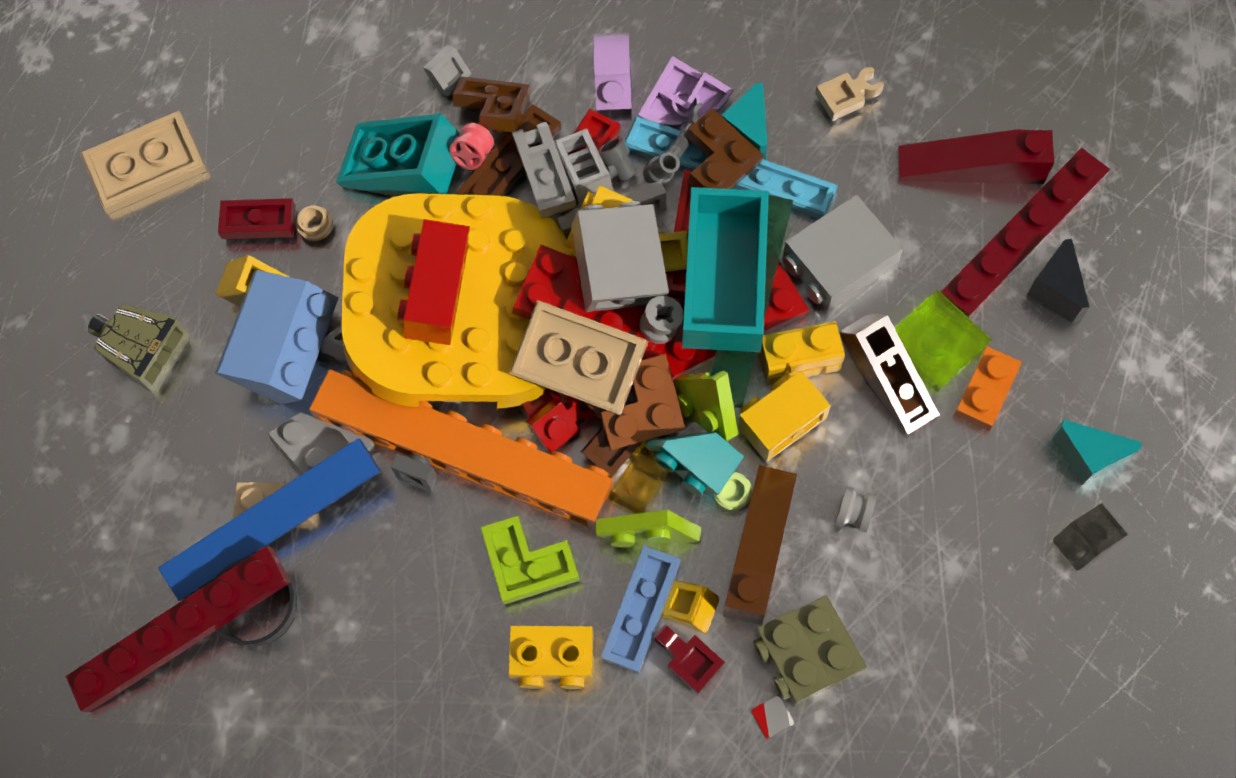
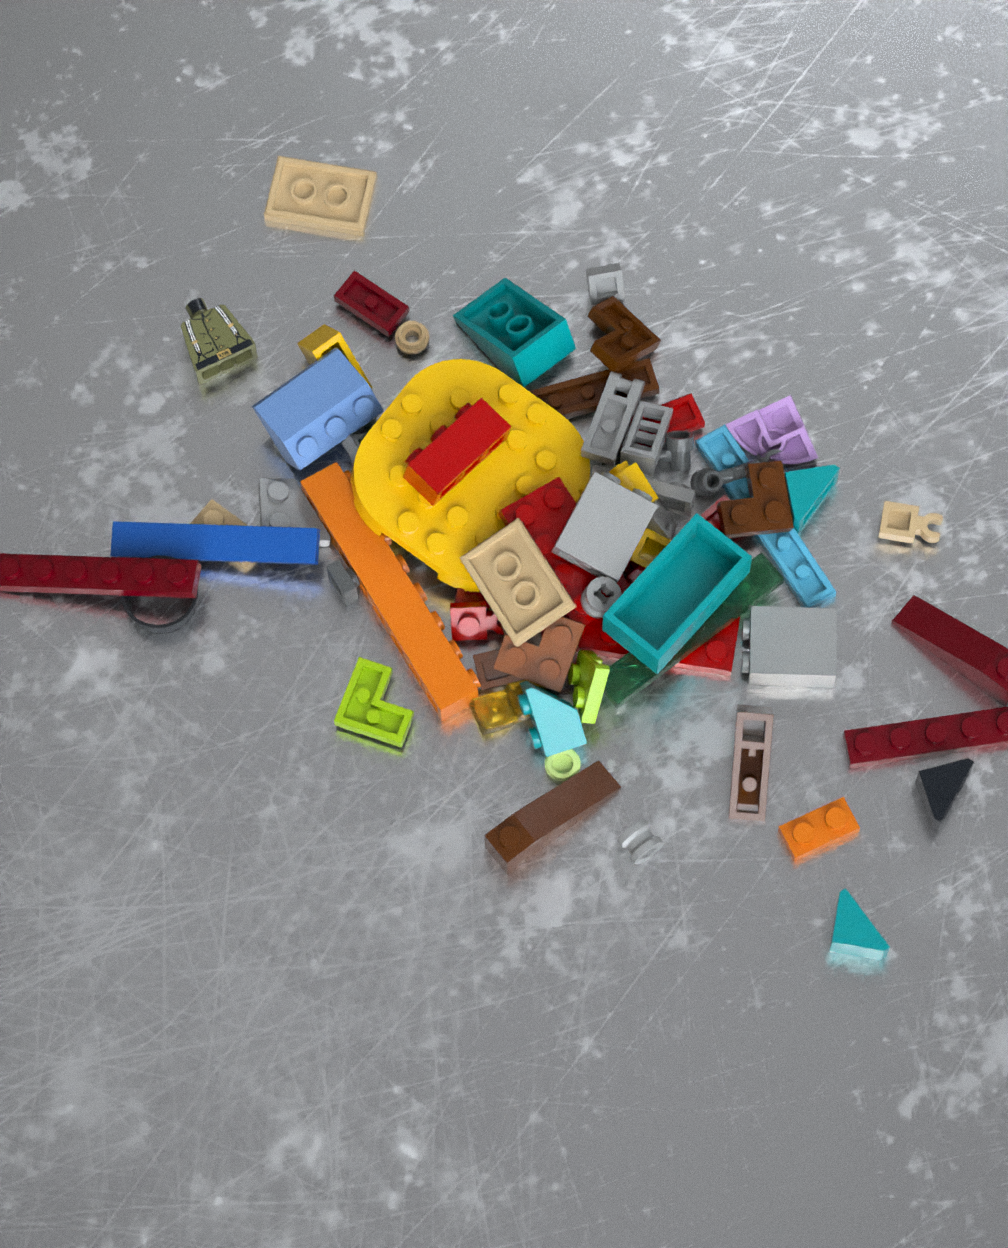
camera: 35 degrees right, 0 degrees up
coral wheel [449,123,494,170] -> none
yellow brick [509,626,594,689] -> none
lavender brick [593,33,632,110] -> none
lime wing [596,509,701,547] -> none
medium blue plate [601,545,681,674] -> none
dark red plate [654,625,725,695] -> none
yellow slope [661,580,719,633] -> none
yellow brick [738,371,831,462] -> none
light grey sticker [751,695,794,738] -> none
olive plate [753,595,867,707] -> none
yellow brick [758,321,845,385] -> none
clear neon green tile [895,290,993,393] -> none
clear smoke bracket [1053,503,1128,570] -> none

